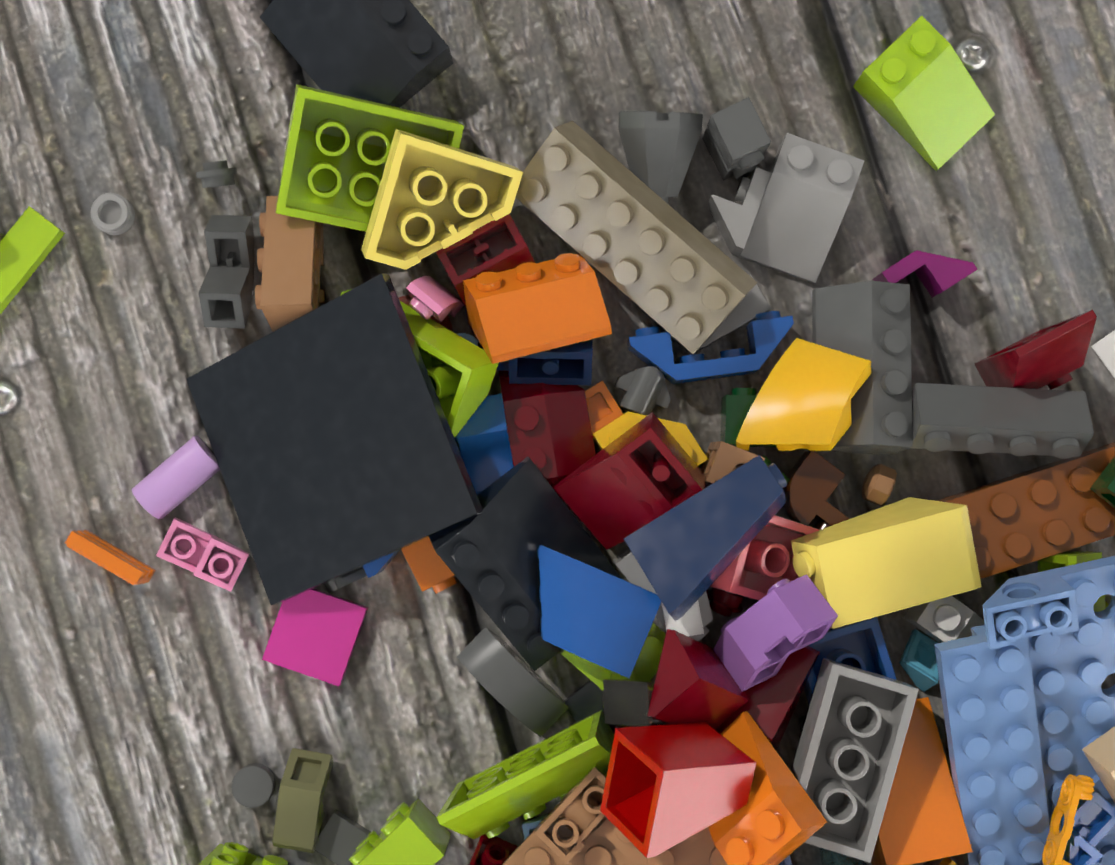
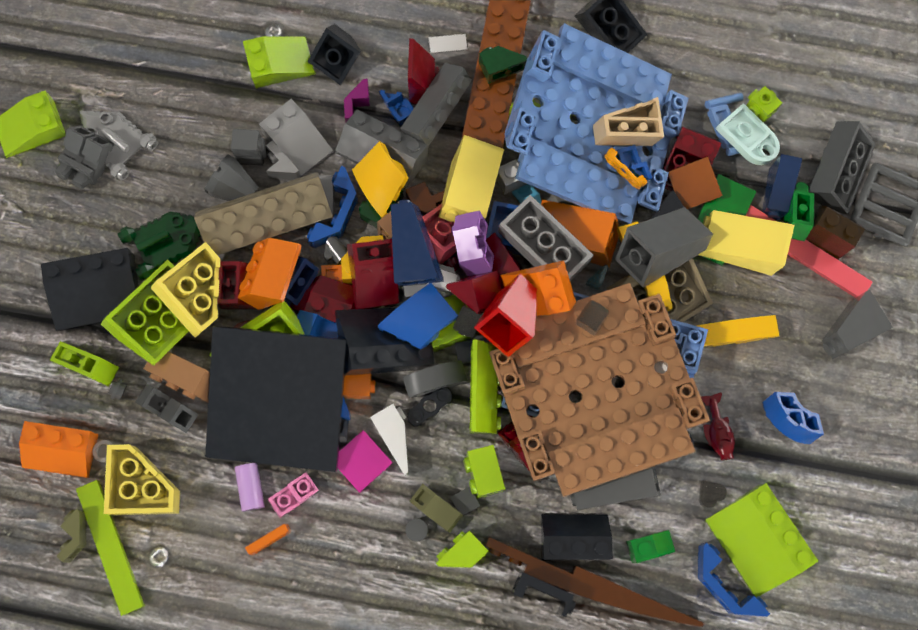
camera: 70 degrees left, 10 degrees down
bright pink slope [406,276,464,322] -> none
medium nougat tile [862,464,897,505] -> none
none -> orange slope [19,421,99,478]
none -> lime slope [50,341,119,387]
none -> light yellow brick [104,444,180,515]
none -> dark green shield [117,211,201,280]
none -> black slope [307,24,361,85]
none -> white slope [370,404,409,476]
none -> blue slope [379,90,414,126]
none -> black piece [407,387,453,427]

